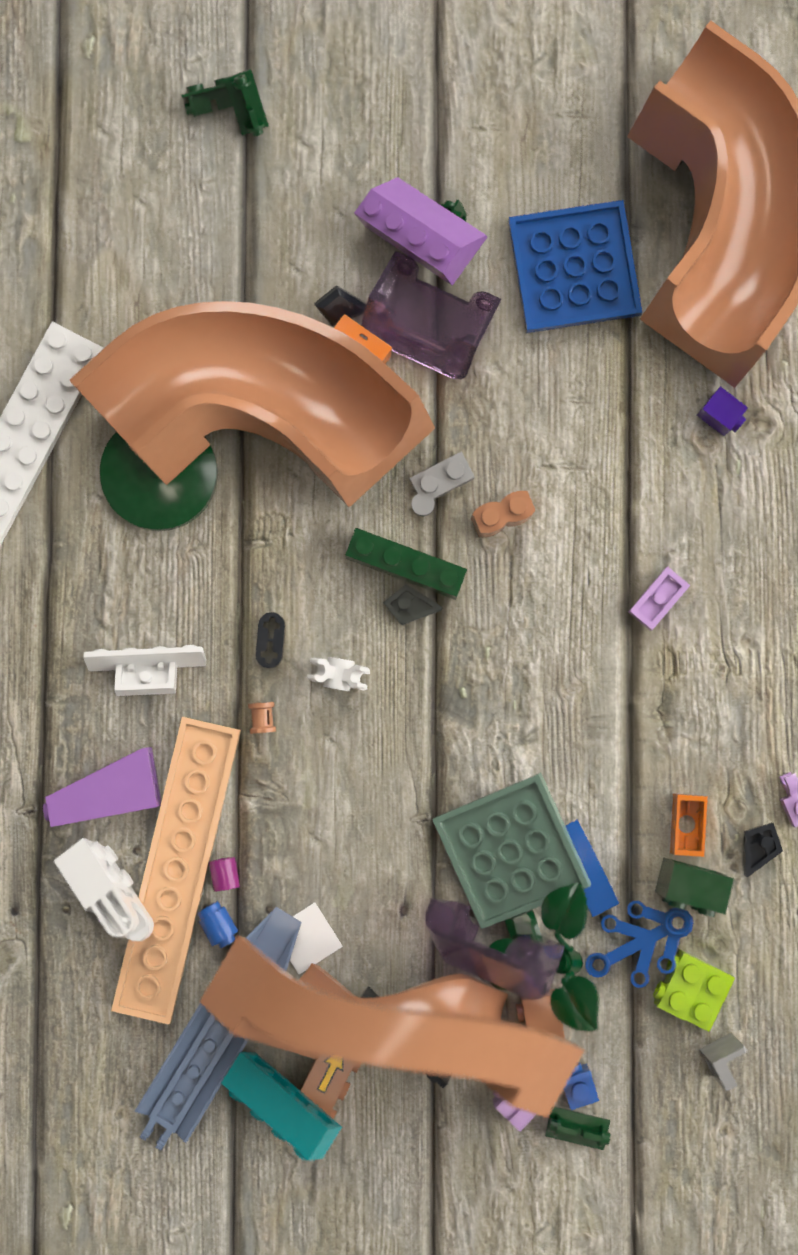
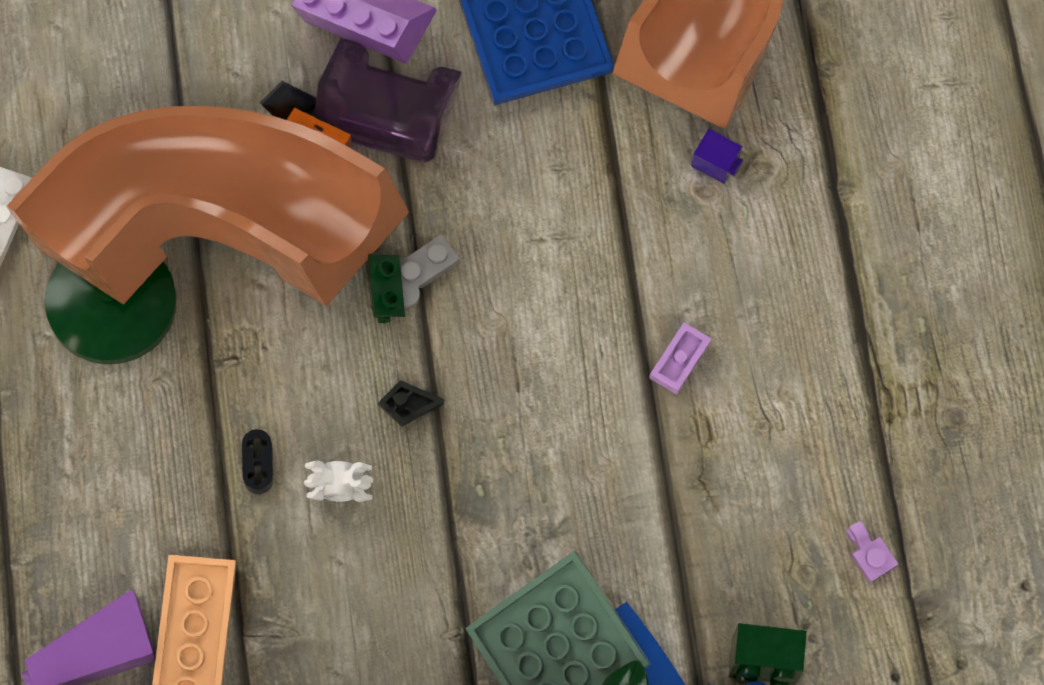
camera: 10 degrees left, 15 degrees down
white bracket [83,645,206,696] -> none
nougat bush [248,702,276,734] -> none
dark green brick [345,528,467,600] -> none
nougat brick [471,491,535,538] -> none
orange piece [670,793,708,857] -> none
black piece [744,822,783,877] -> none
none -> dark green hinge [368,254,405,323]

